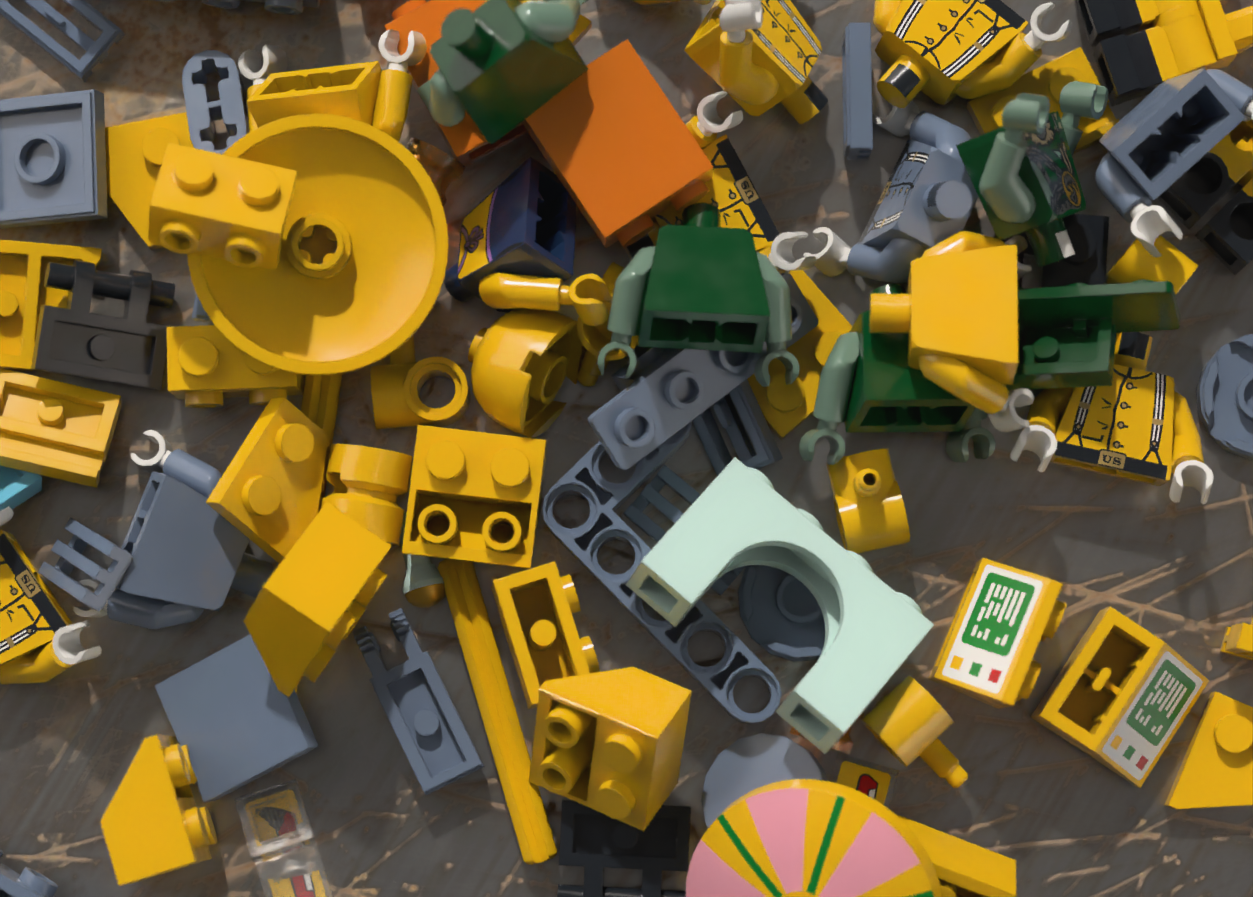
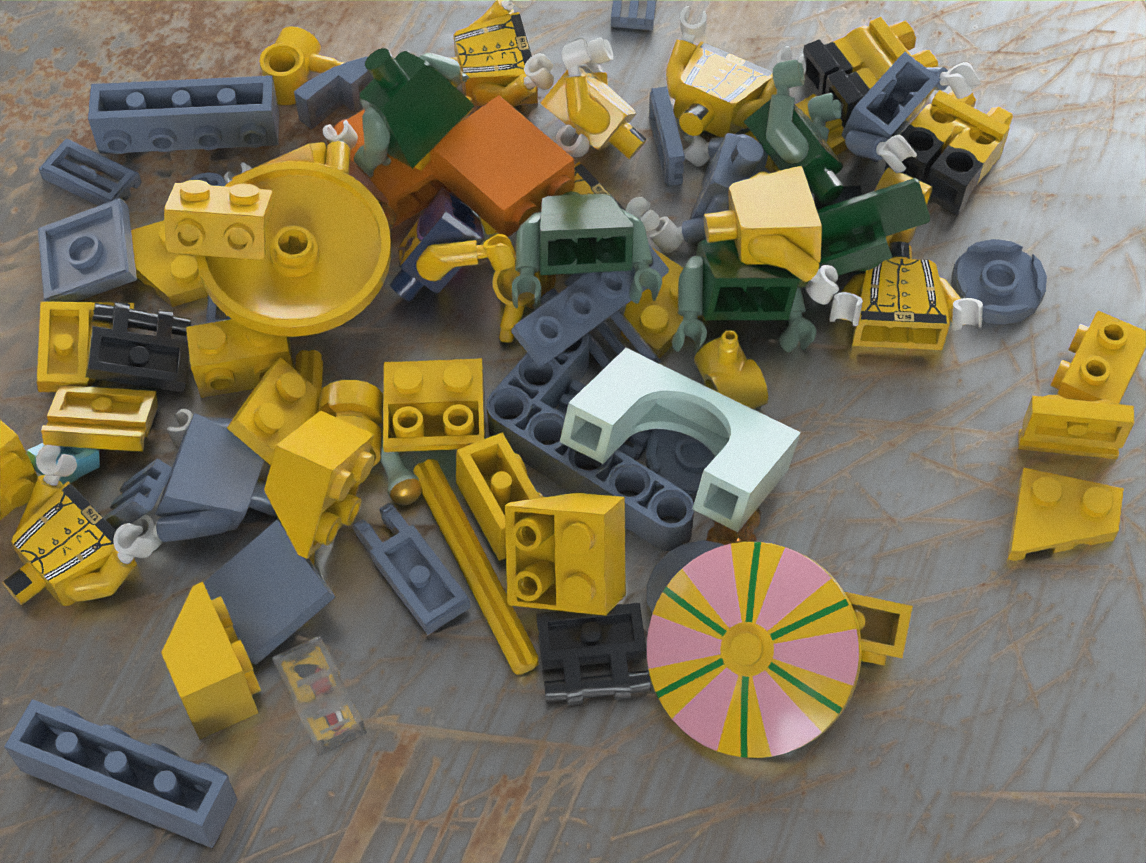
camera: 10 degrees left, 25 degrees down
yellow piece [370,335,471,429] -> none
yellow cylinder [468,308,586,438] -> none
yellow piece [862,675,968,788] -> none
slope [928,558,1067,709] -> none
yellow slope [1031,606,1209,788] -> none

